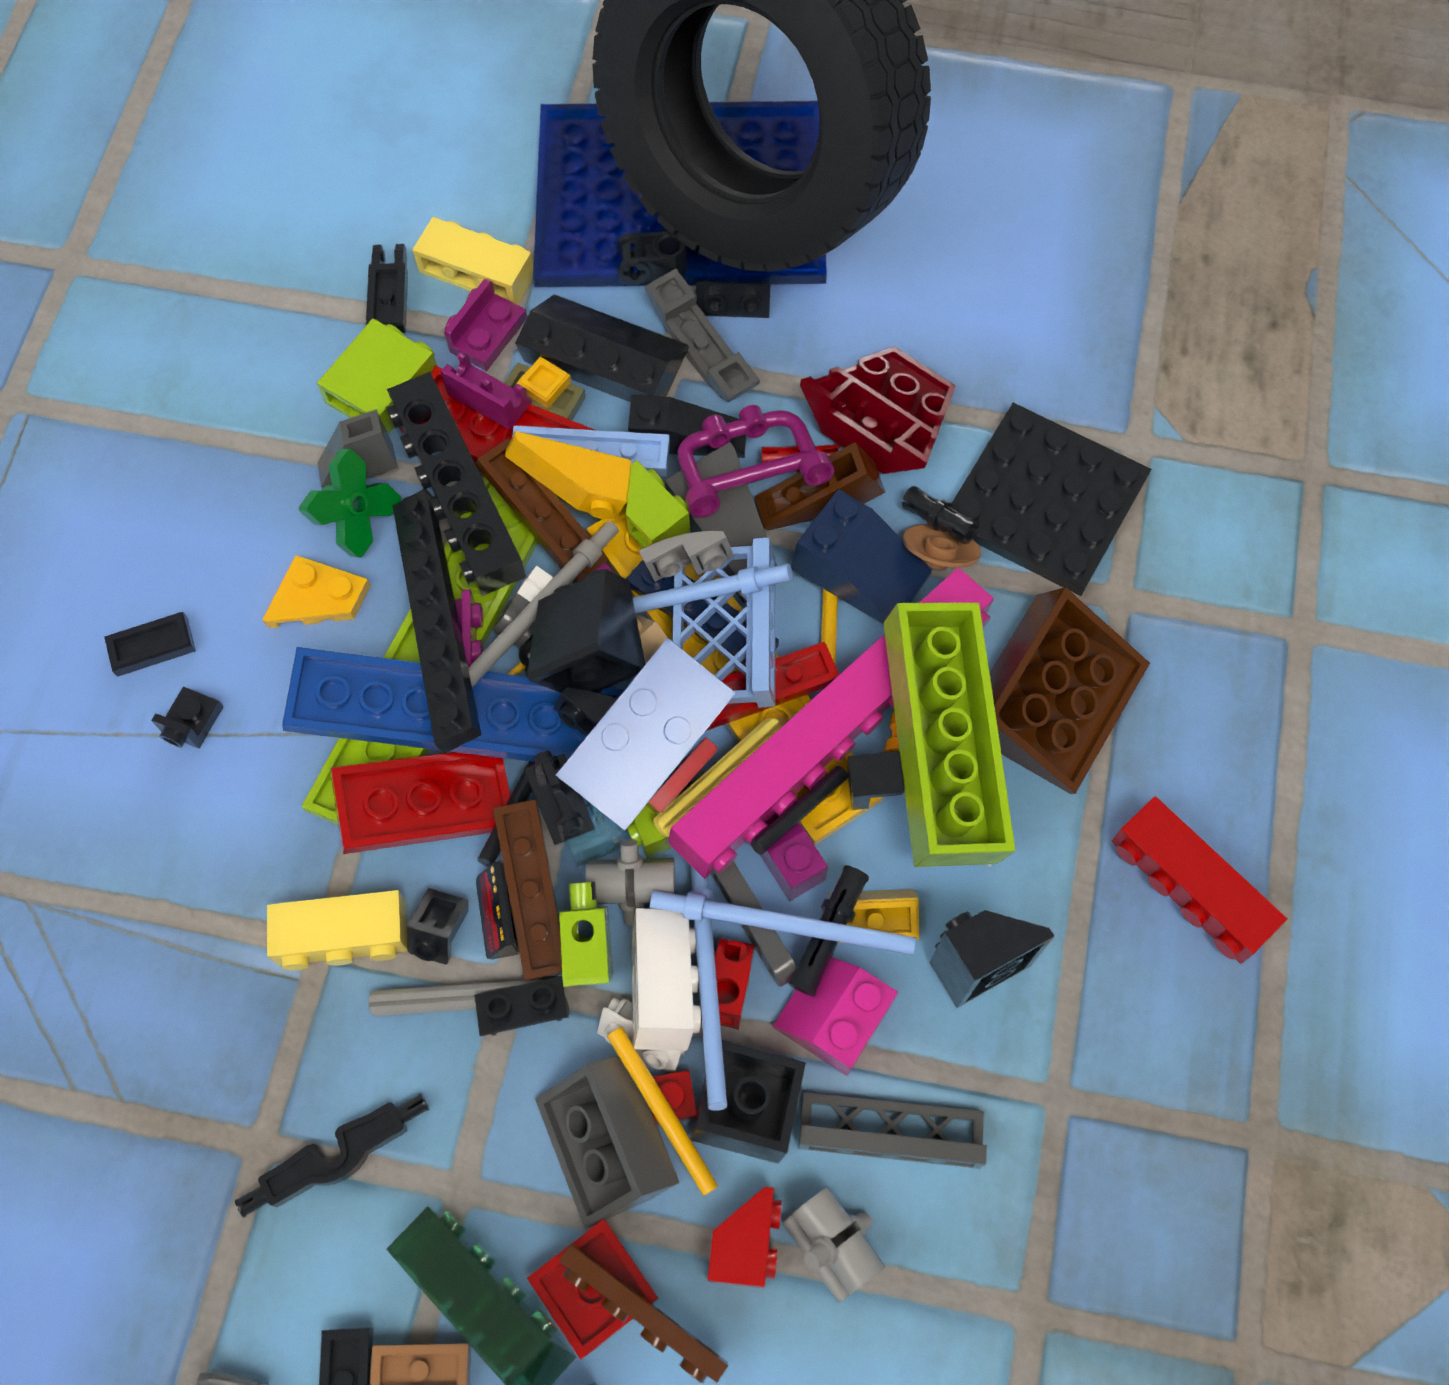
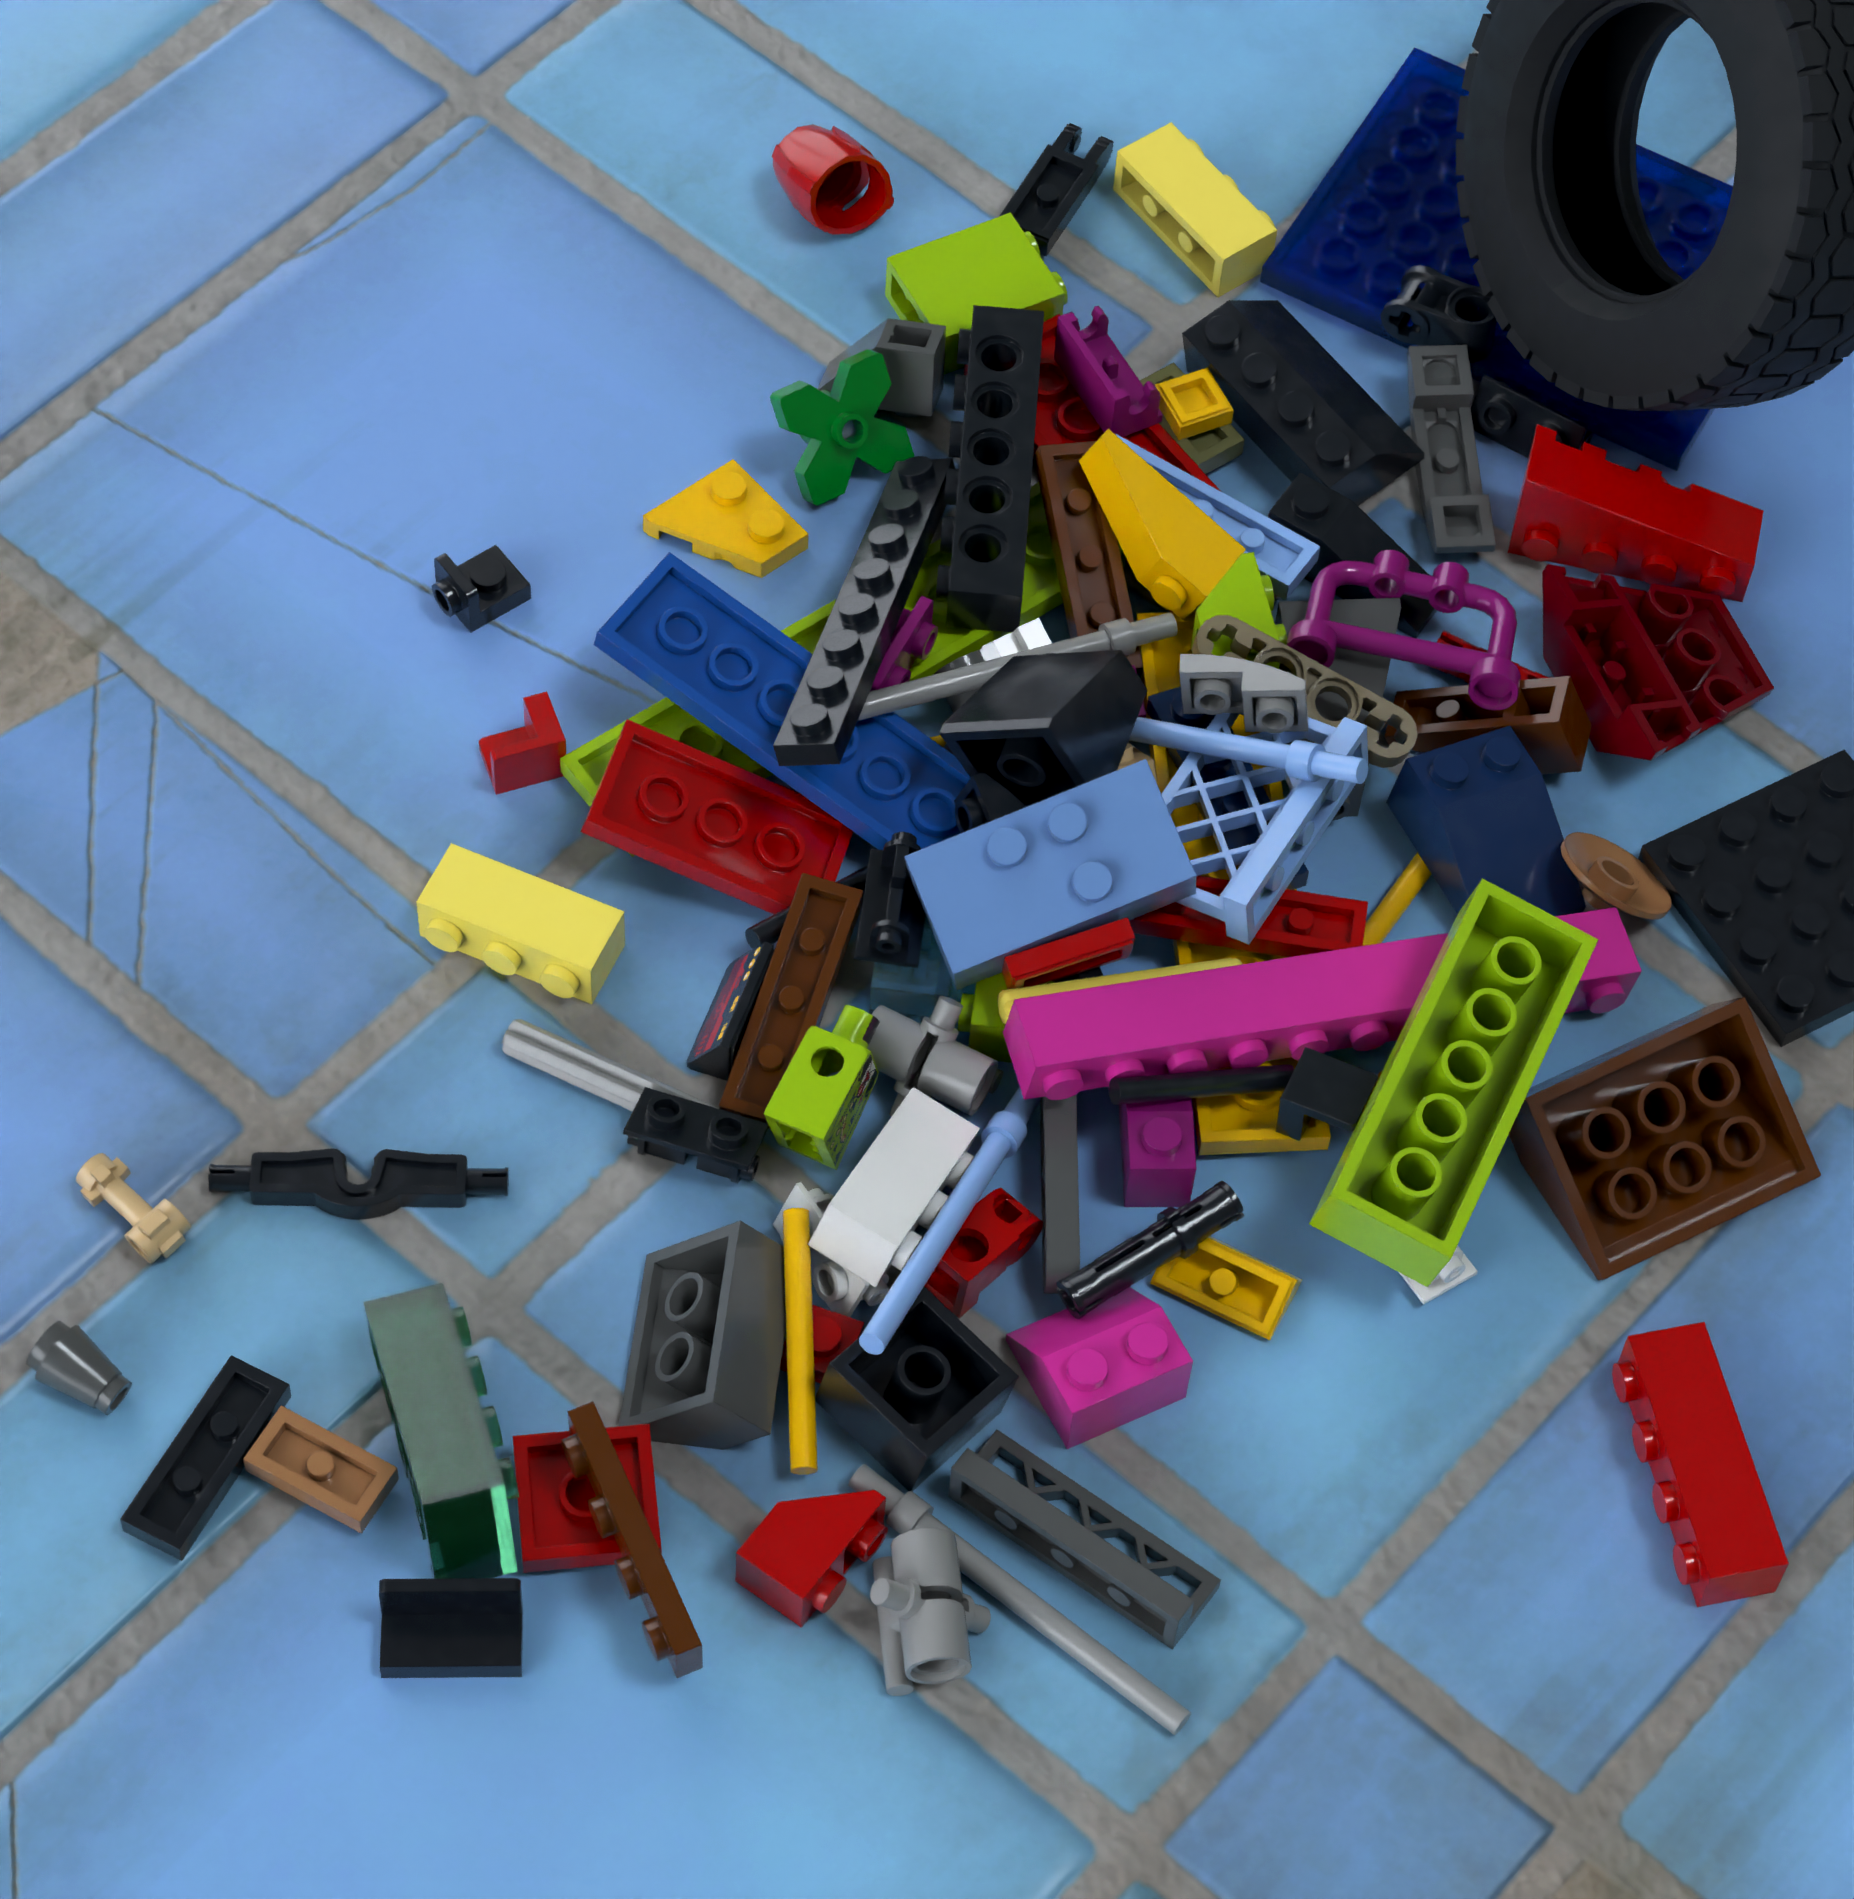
camera: 25 degrees right, 10 degrees down
black tile [104,611,196,677] -> none
black bracket [407,888,469,965] -> none
magenta bracket [444,278,527,371] -> none
light blue bar [650,890,916,955] -> none
black pin [901,486,979,545] -> none
black slope [929,910,1054,1008] -> none
none -> tan bar [76,1153,191,1264]
none -> red panel [479,691,566,795]
none -> red helmet [771,124,894,235]
none -> light grey bar [848,1464,1191,1735]
none -> dark tan beam [1192,615,1418,768]
none -> red wedge [1507,424,1764,602]

